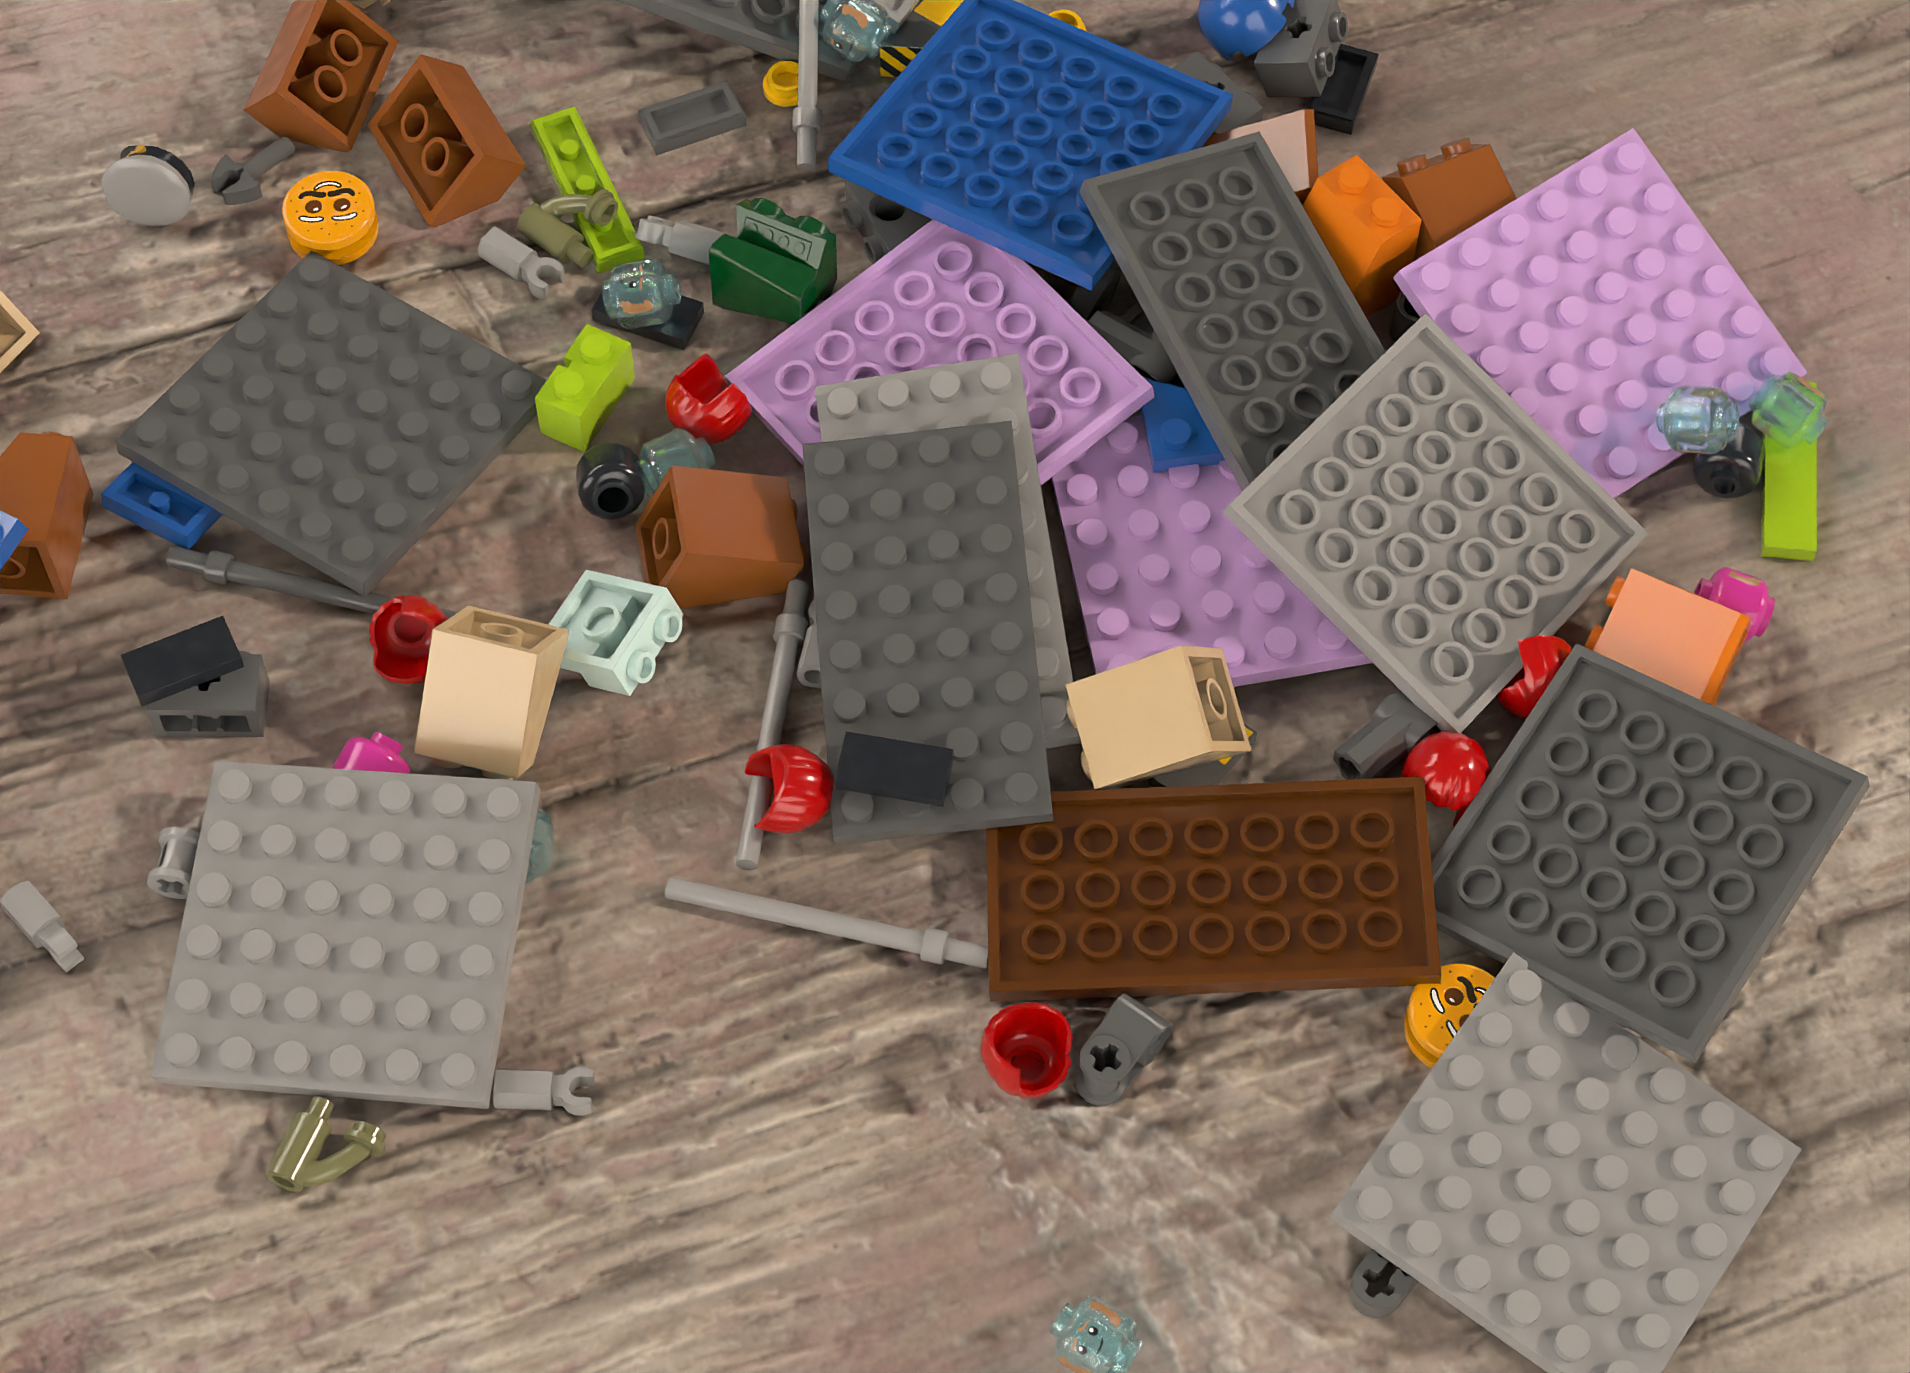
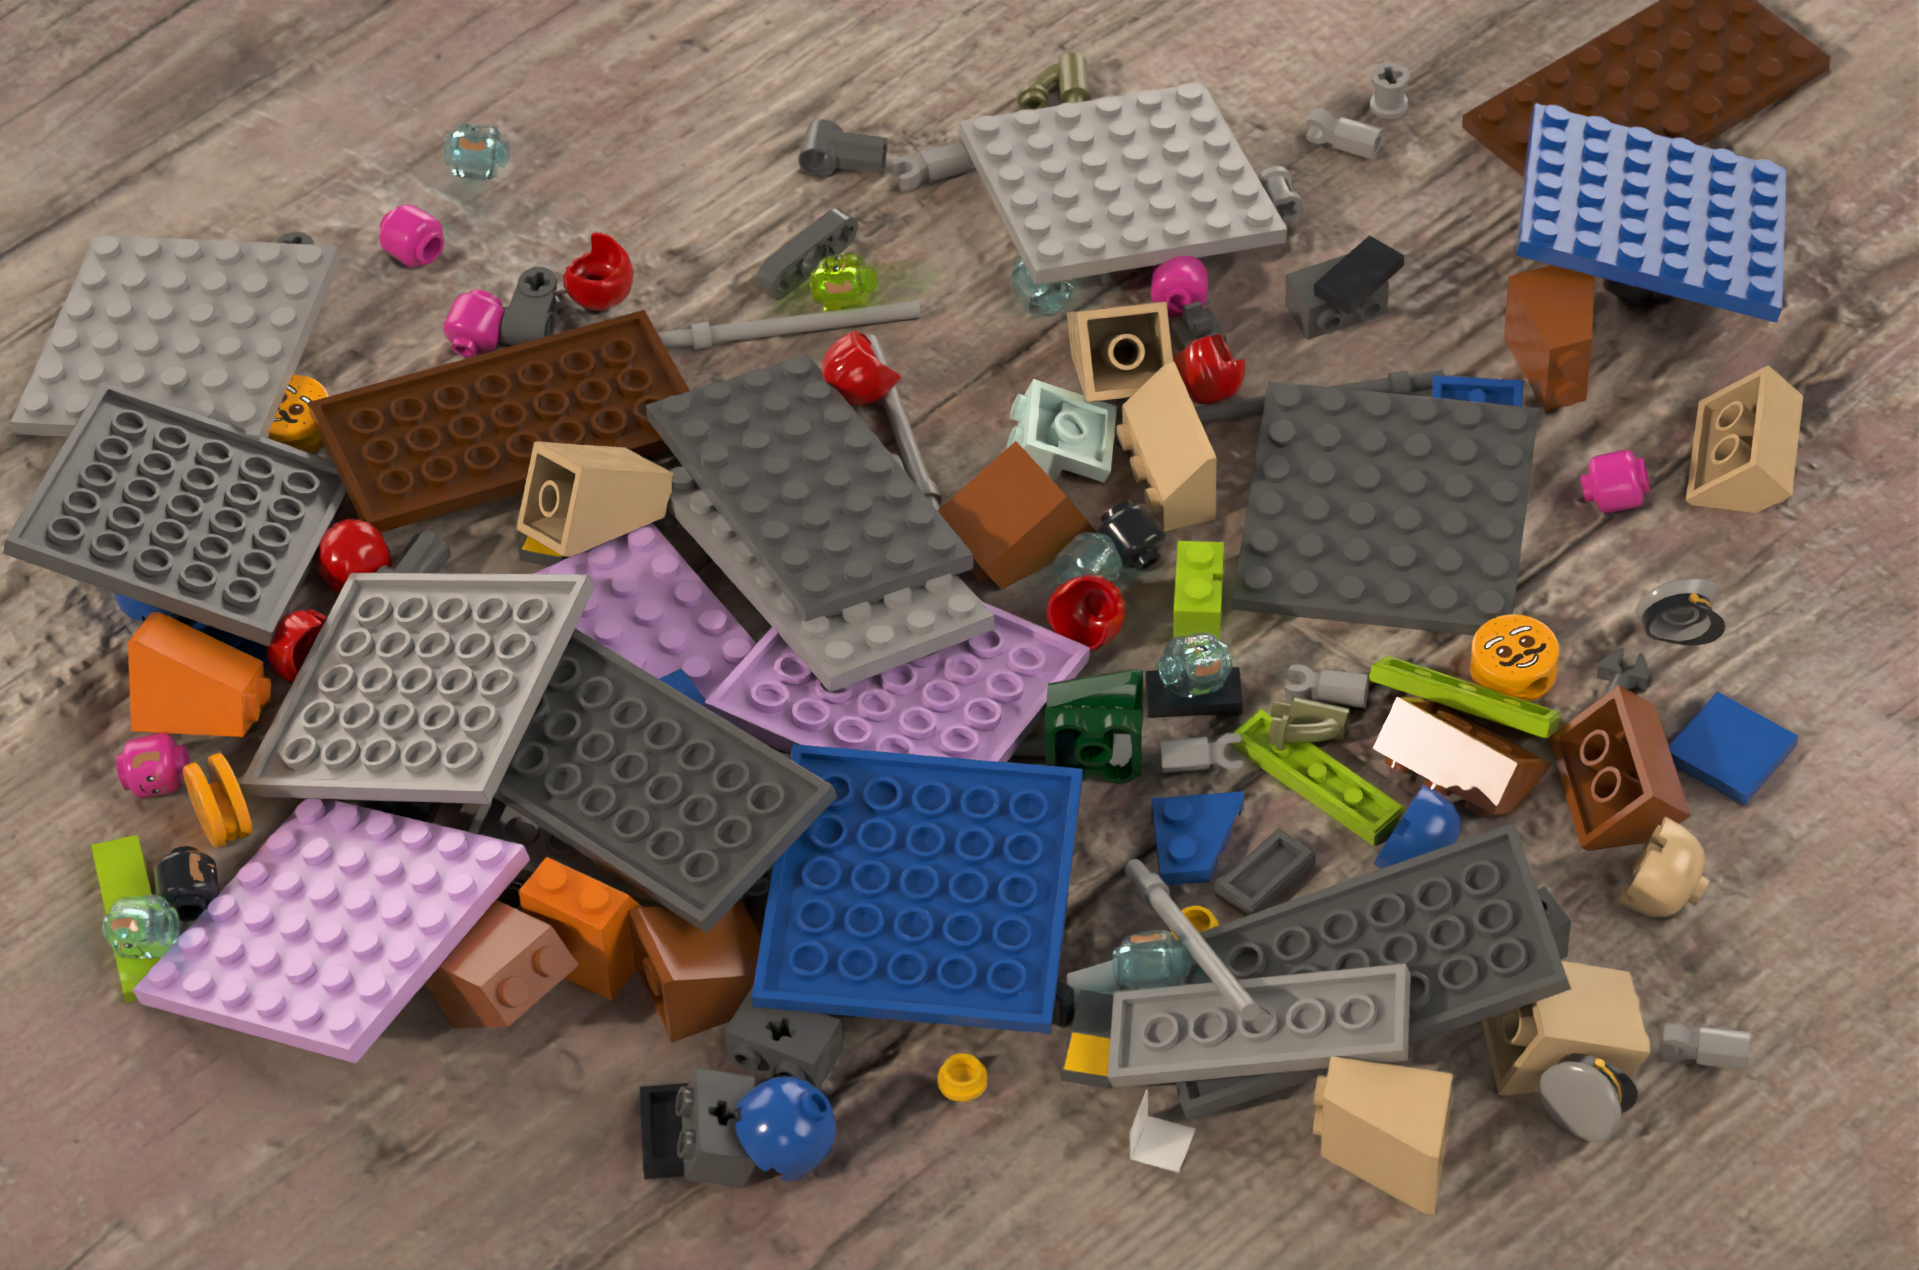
camera: 160 degrees right, 10 degrees down
black tile [834,731,955,807] -> none
clear light blue head [1656,385,1739,454] -> none
none -> light orange head [183,753,253,848]
none -> dark pink head [379,204,444,268]
none -> dark pink head [443,289,505,358]
none -> dark grey beam [756,208,858,300]
none -> dark grey piece [798,119,888,176]
none -> clear neon green head [810,253,878,311]
none -> tan slope [1117,362,1217,531]
none -> blue wing [1151,791,1244,885]
none -> dark grey tile [1168,301,1227,352]
none -> lime tile [1368,655,1562,738]
none -> blue cylinder [1373,784,1462,869]
none -> dark pink head [1581,449,1651,514]
none -> blue tile [1669,691,1798,806]

